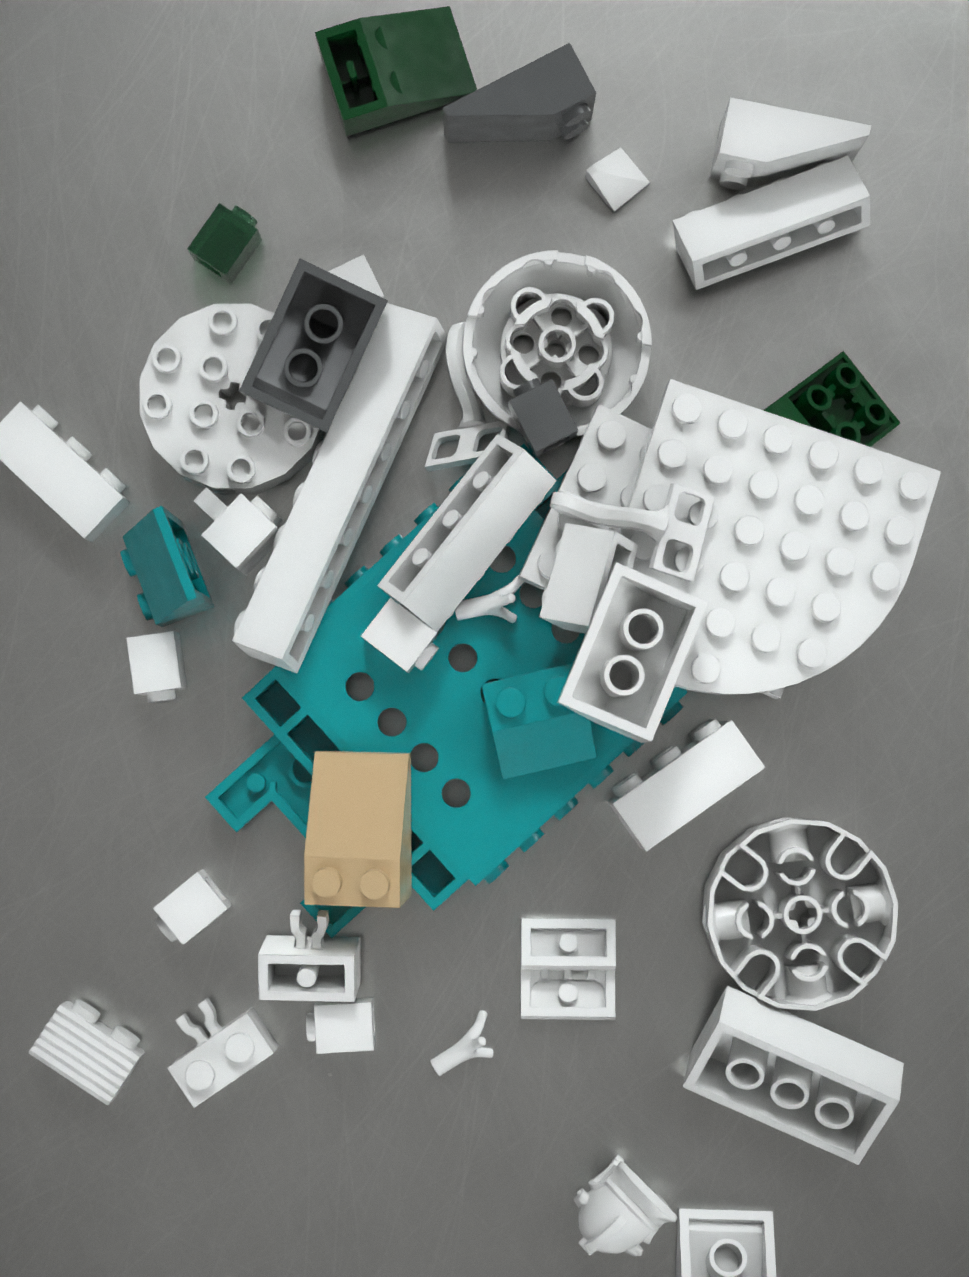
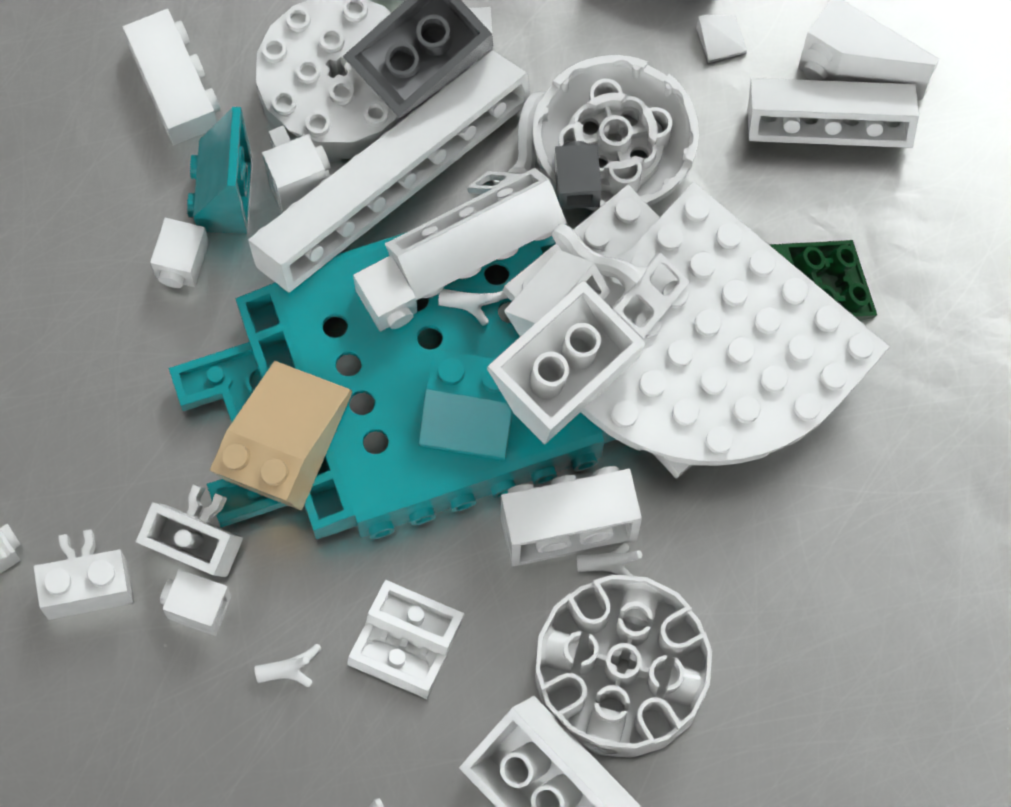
camera: 25 degrees right, 15 degrees down
white brick [153,869,233,945] -> none
none -> white bar [577,543,642,576]

